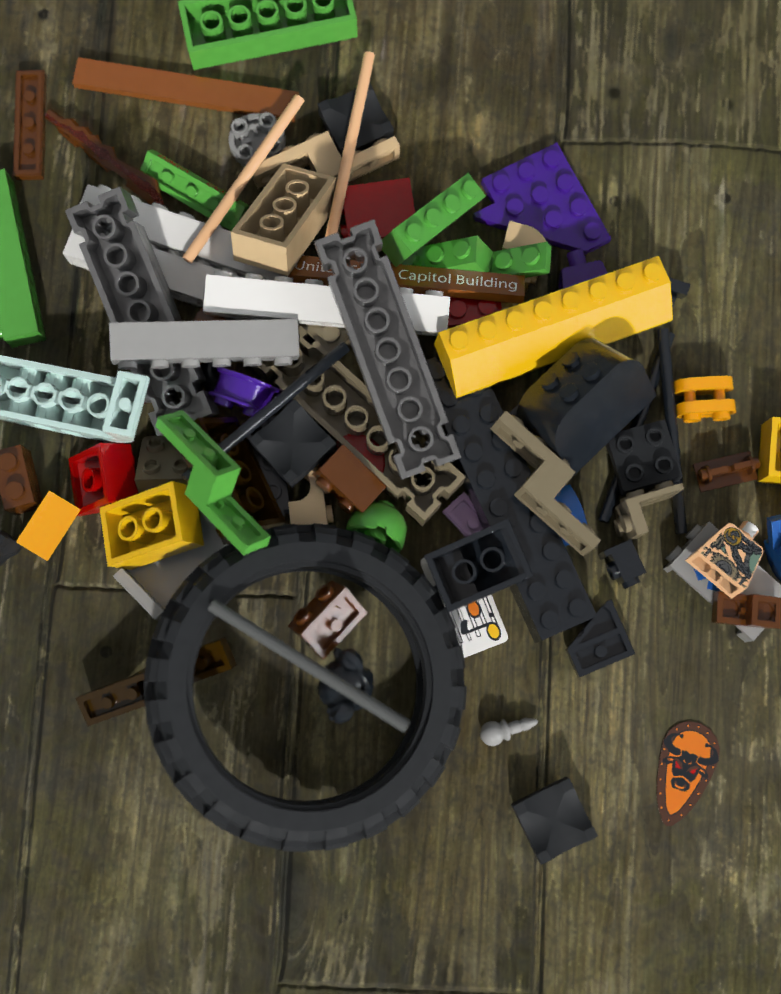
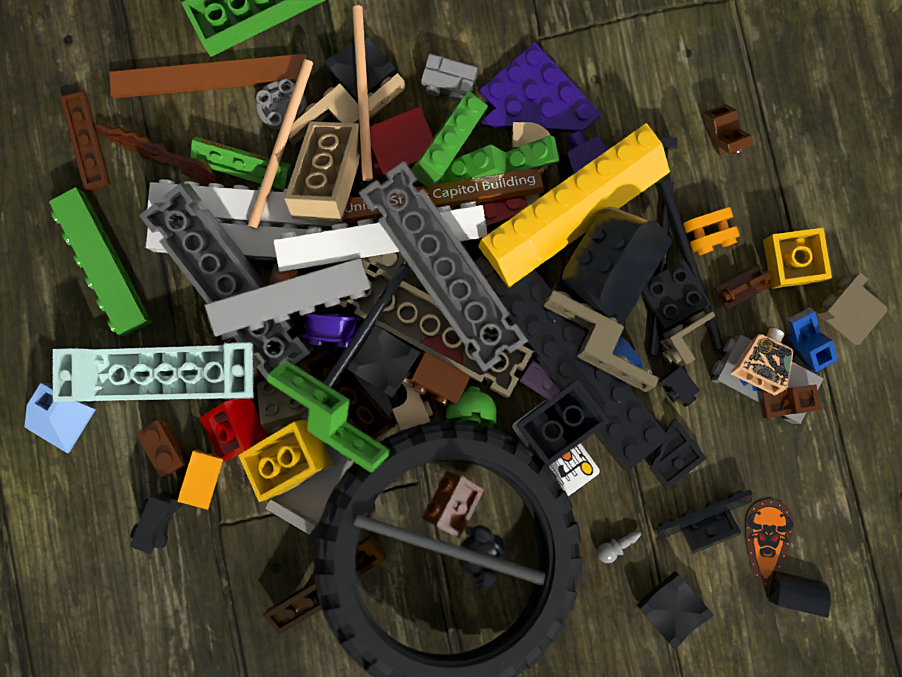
camera: 10 degrees left, 5 degrees up
none -> light grey brick [421,54,478,102]
none -> black bracket [655,490,753,554]
none -> reddish brown brick [703,104,753,156]
none -> black brick [768,571,831,618]

